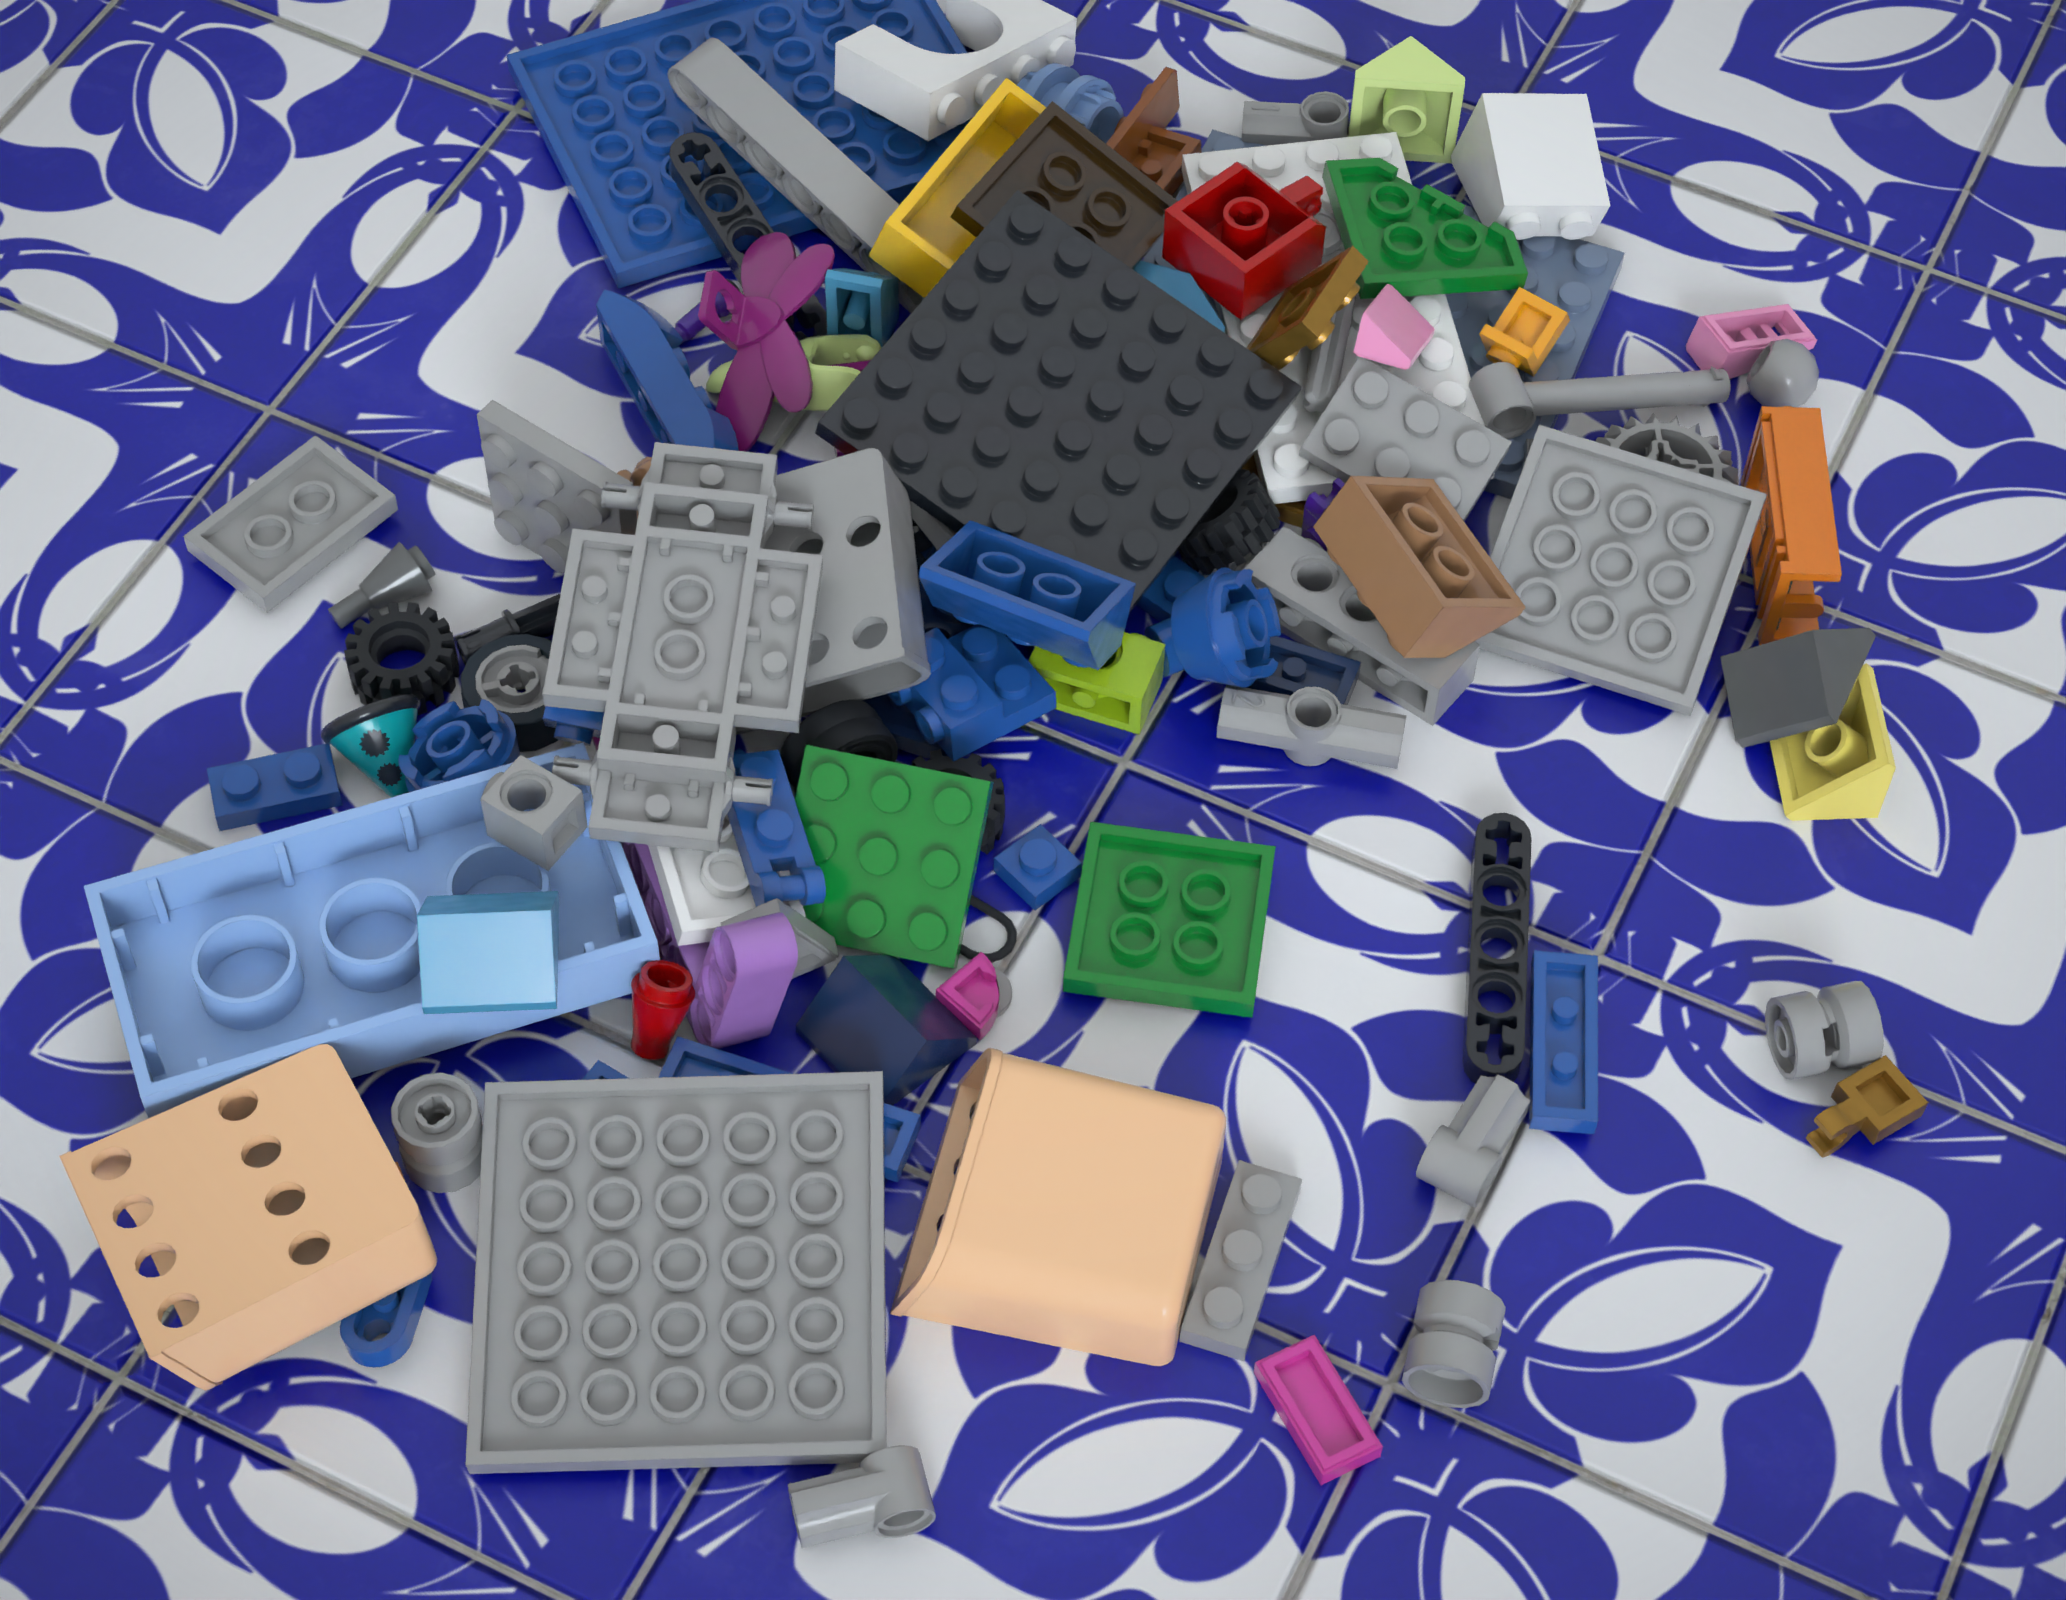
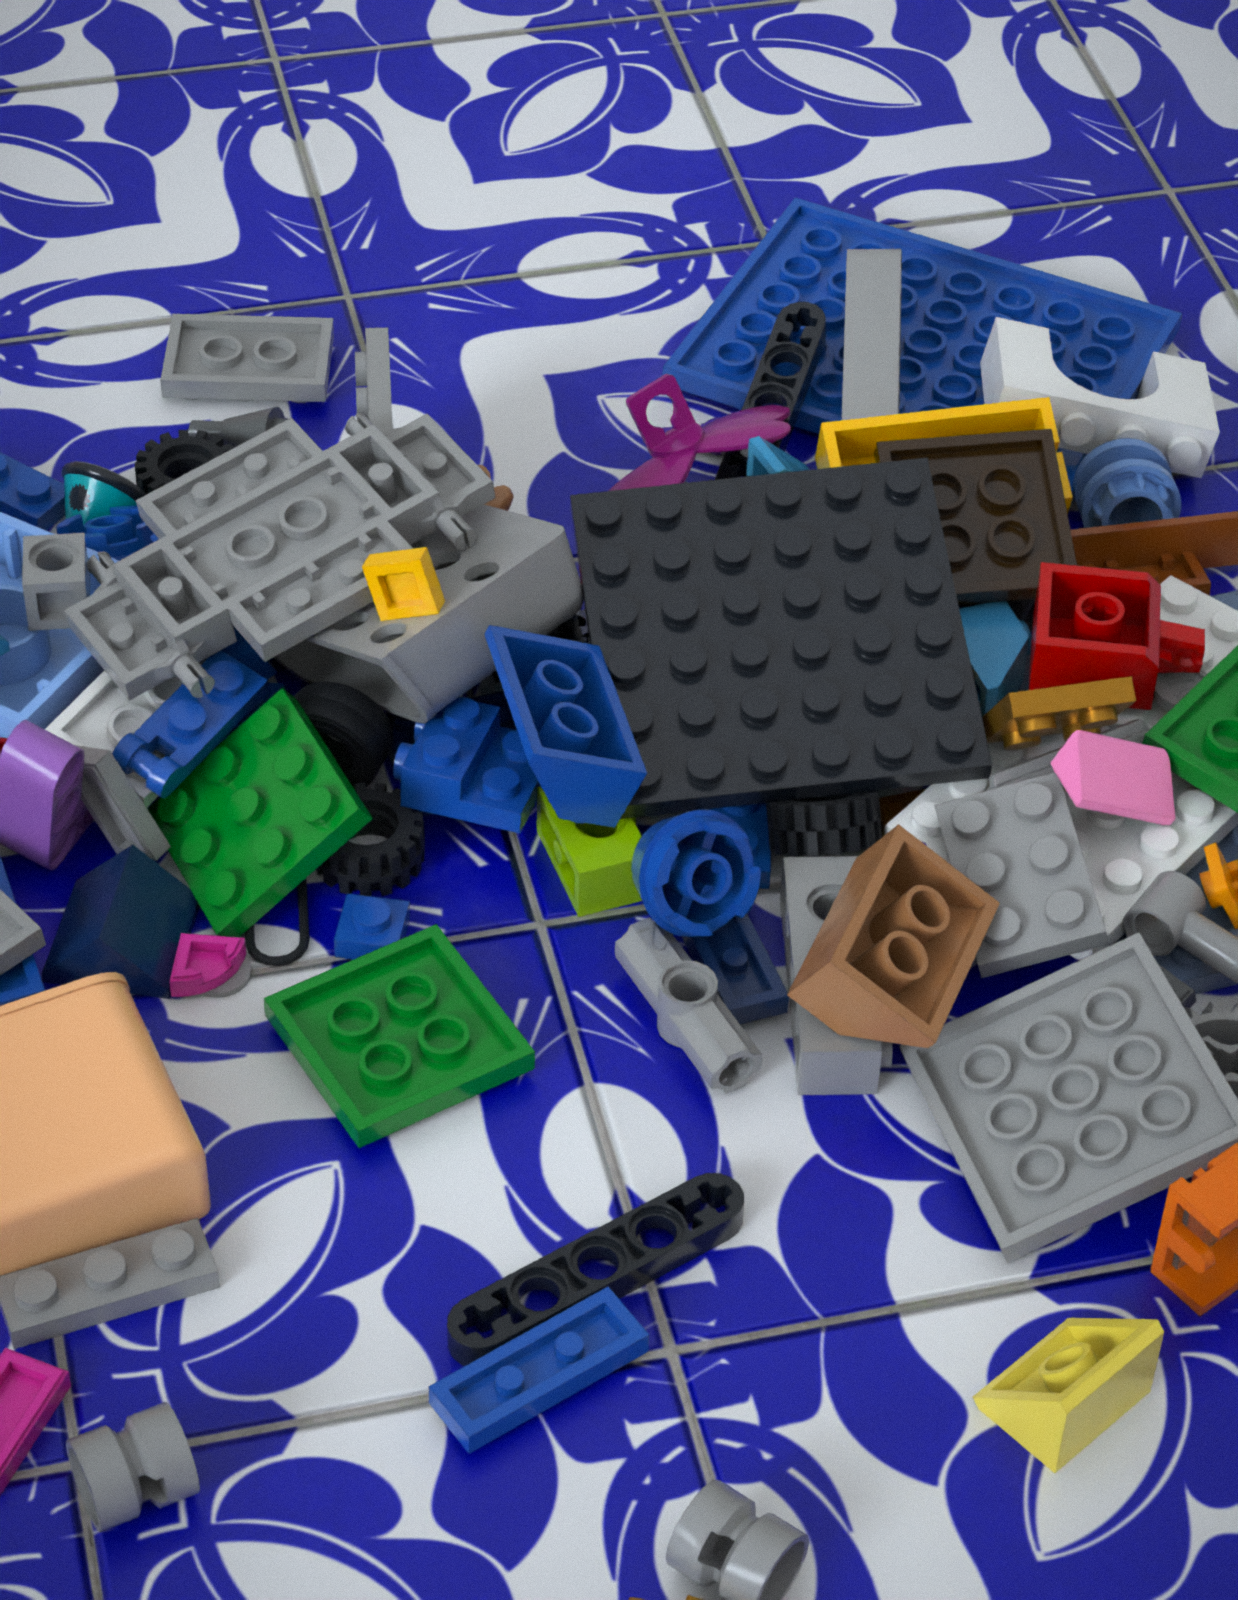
camera: 50 degrees right, 10 degrees down
blue brick [596,289,739,451] -> none
light grey piece [1416,1075,1530,1208] -> none
dark grey slope [1720,628,1876,748] -> none
none -> yellow plate [362,547,445,621]

